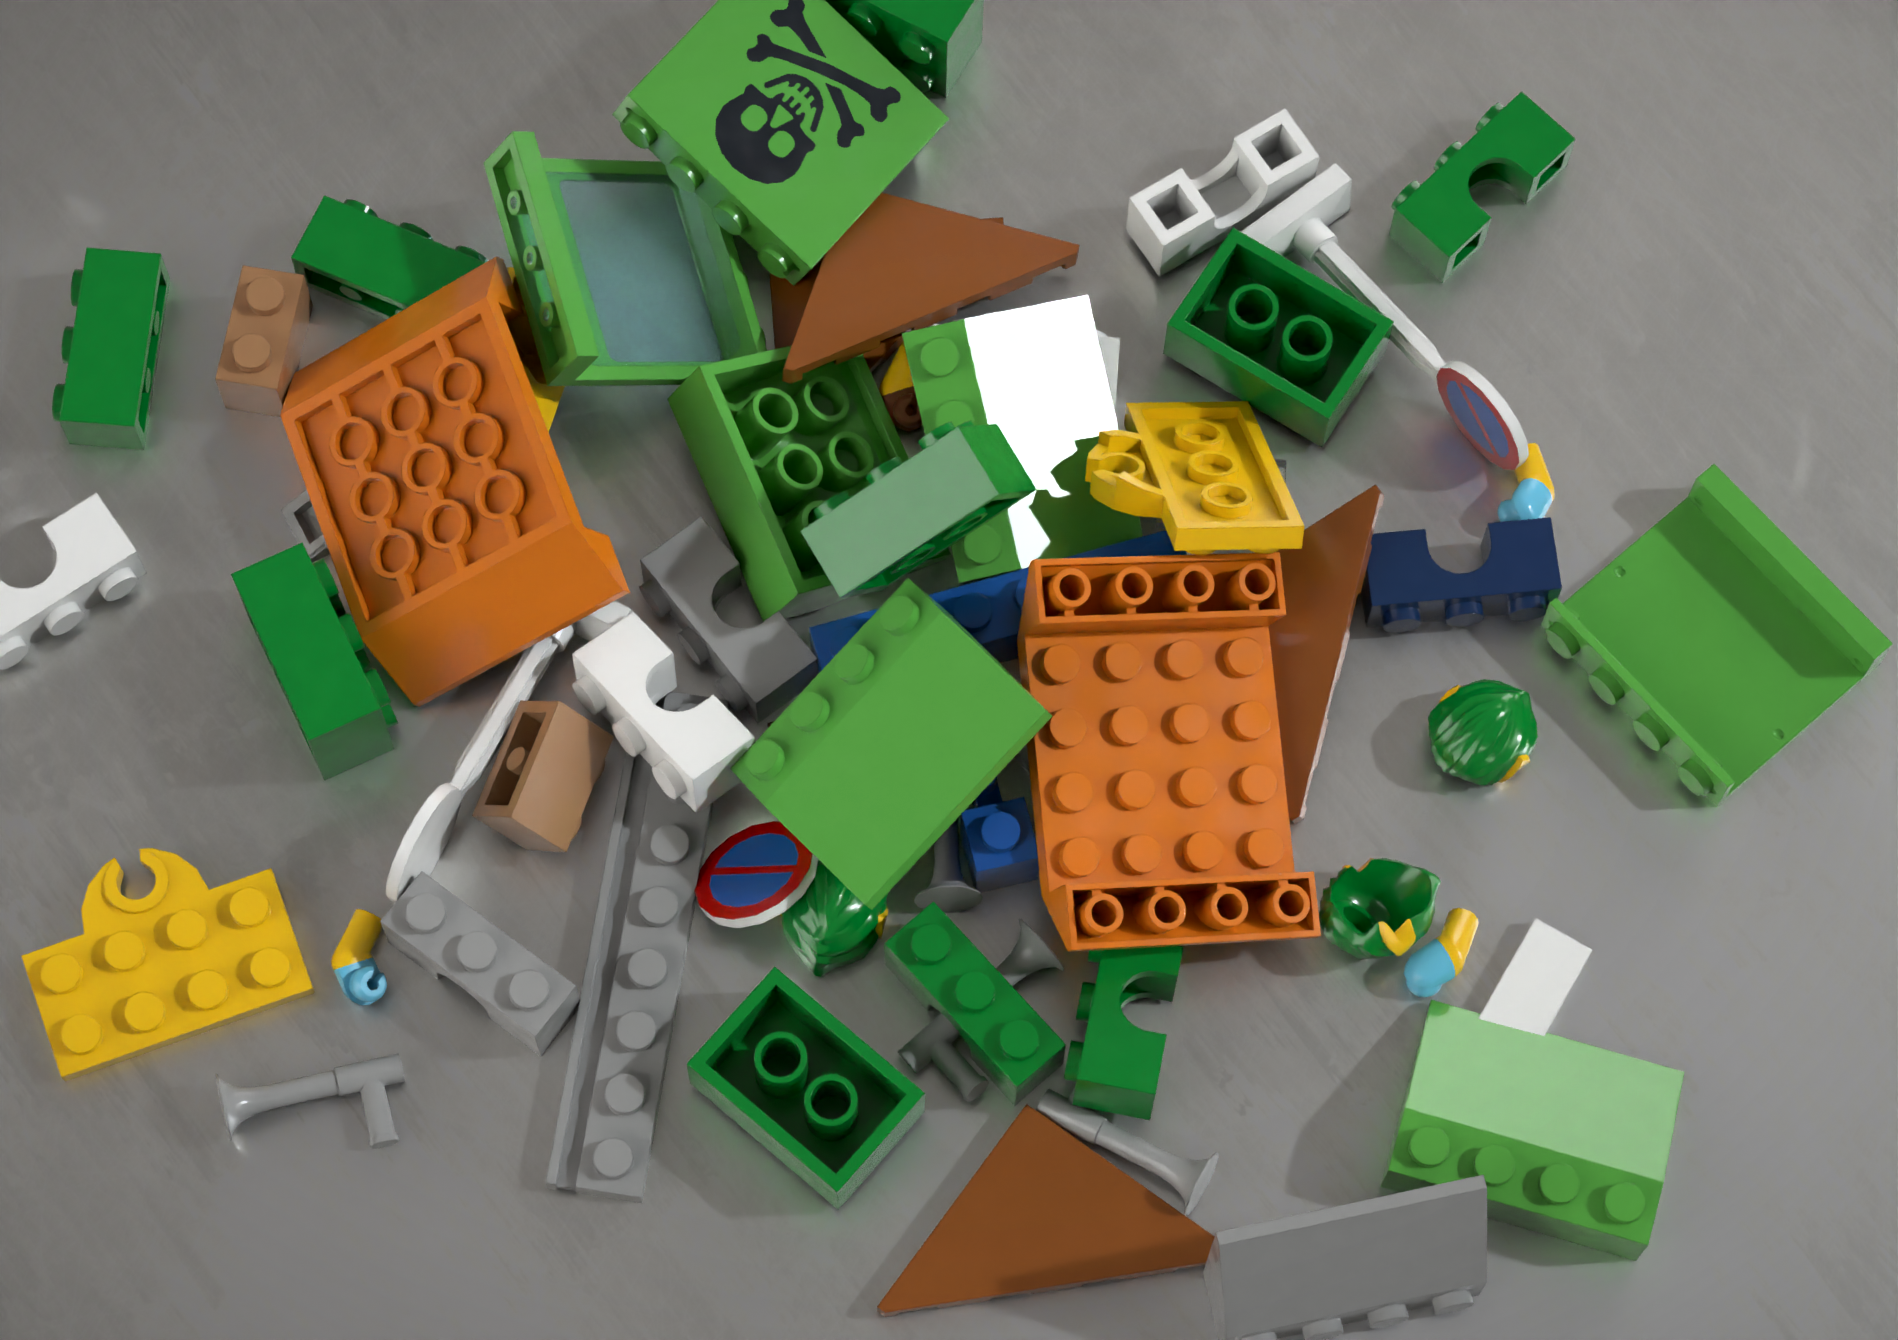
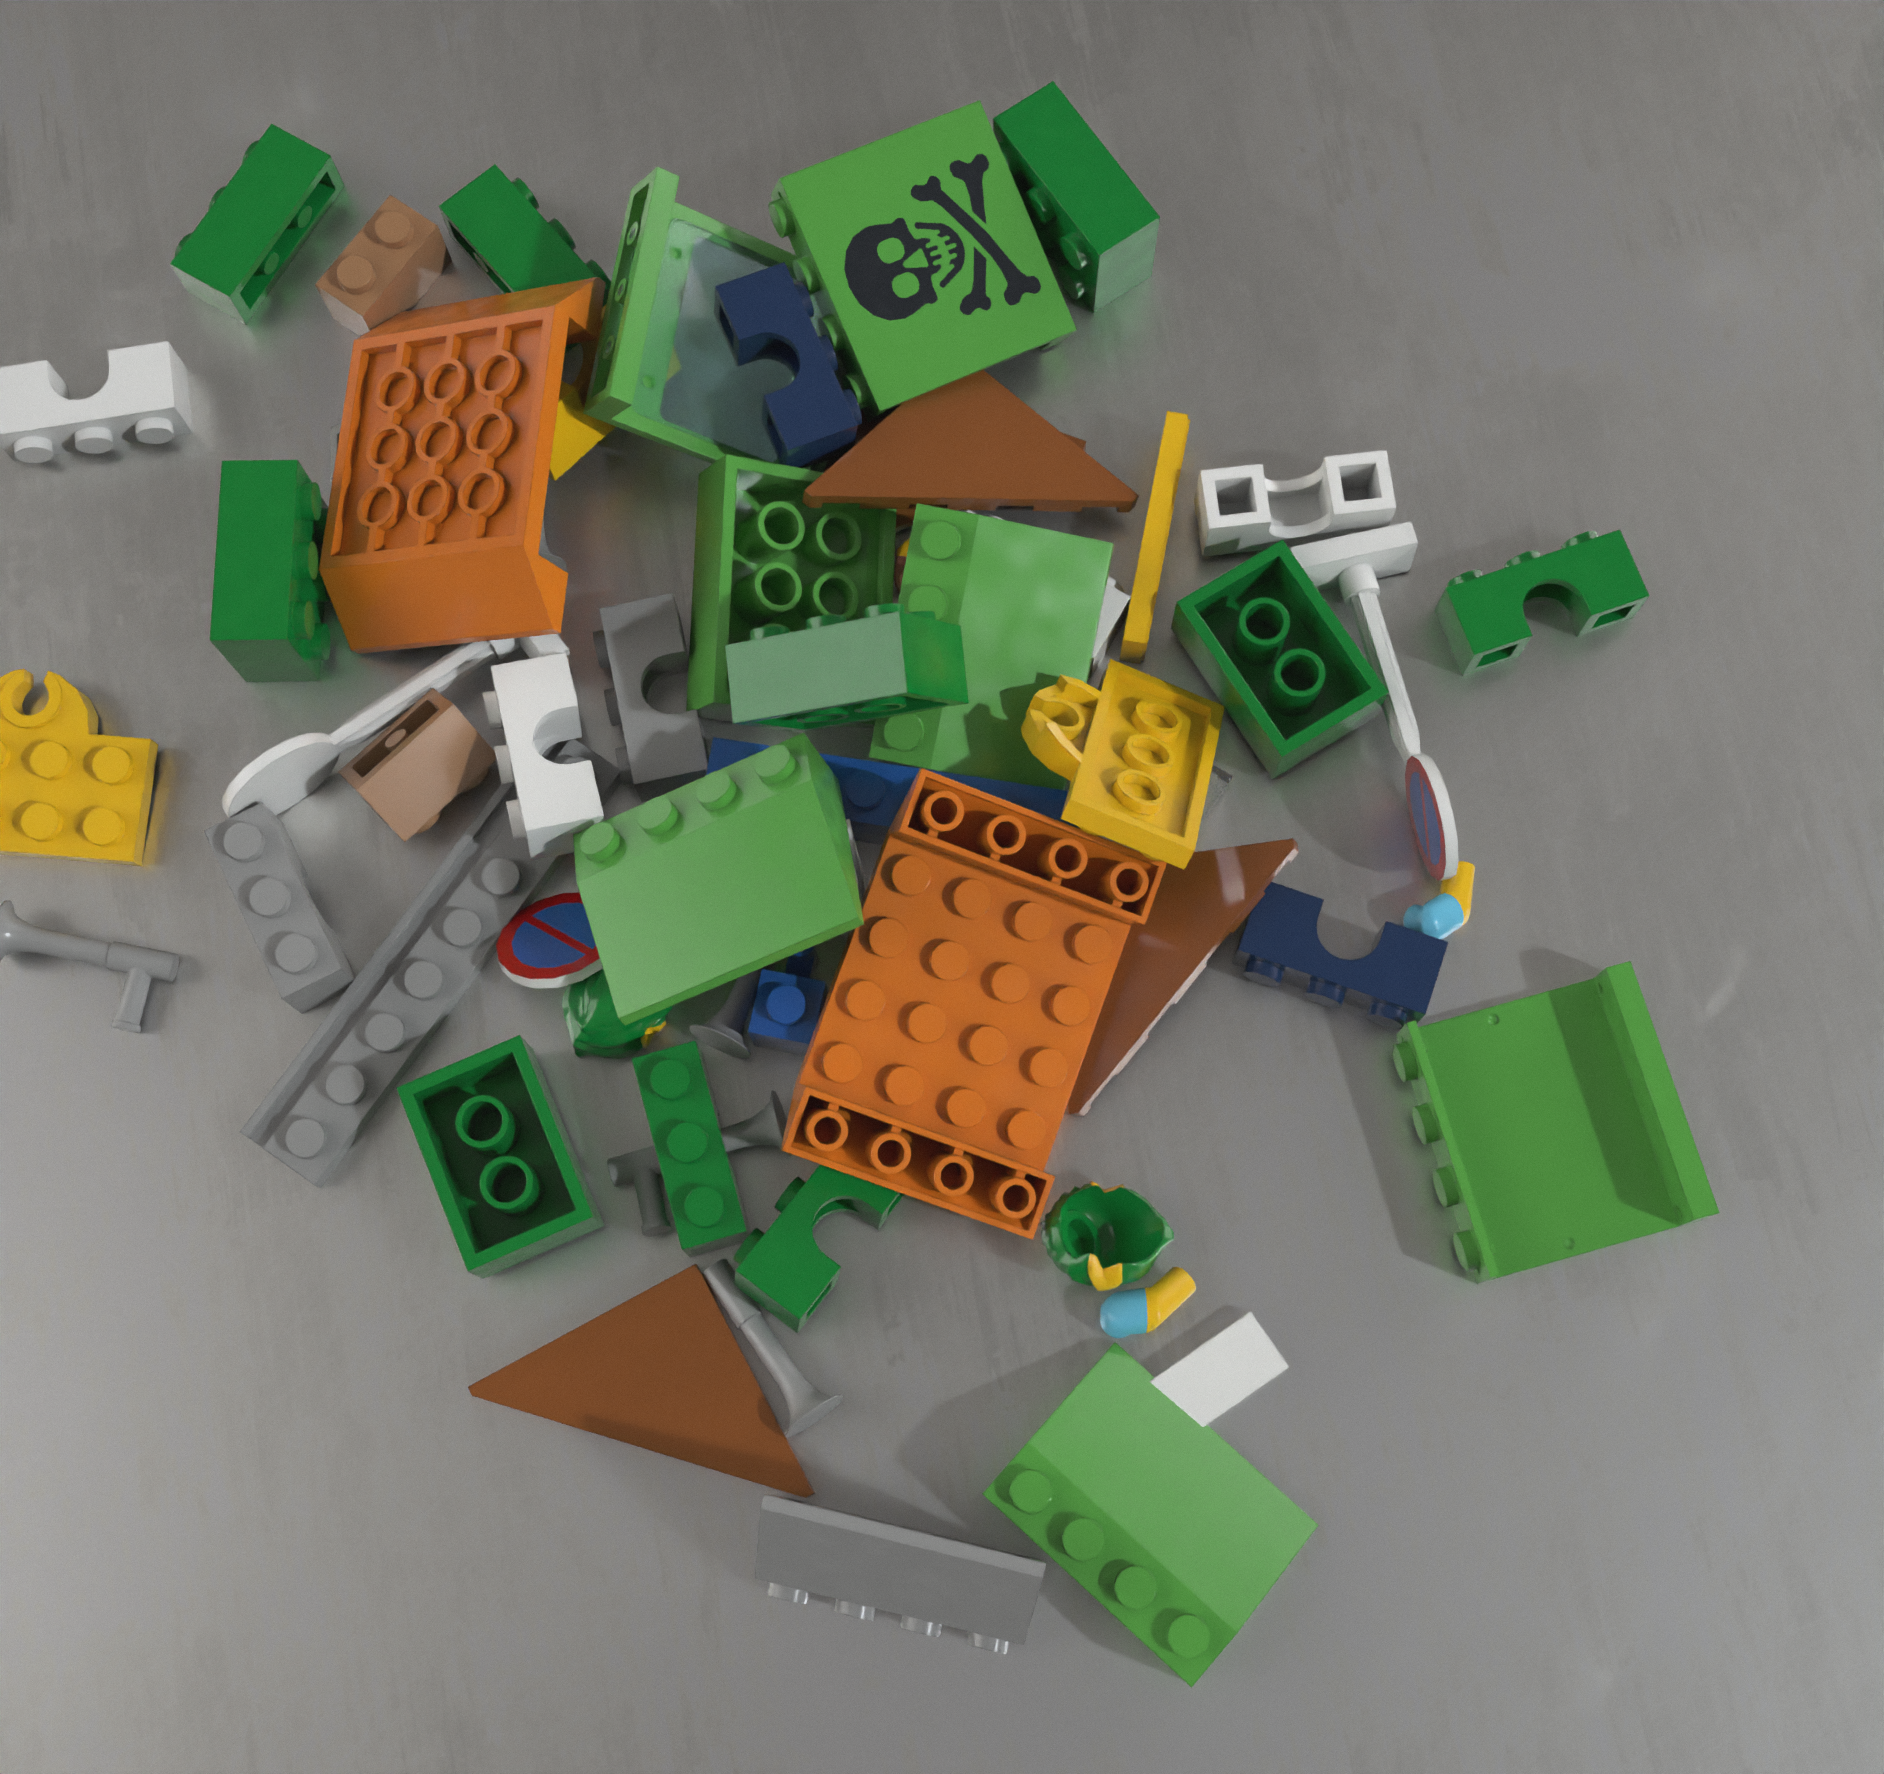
camera: 30 degrees right, 5 degrees up
arm [331,909,387,1005] -> none
green hair [1428,679,1538,786] -> none
none -> dark blue arch [714,262,862,468]
none -> yellow tile [1119,411,1191,664]

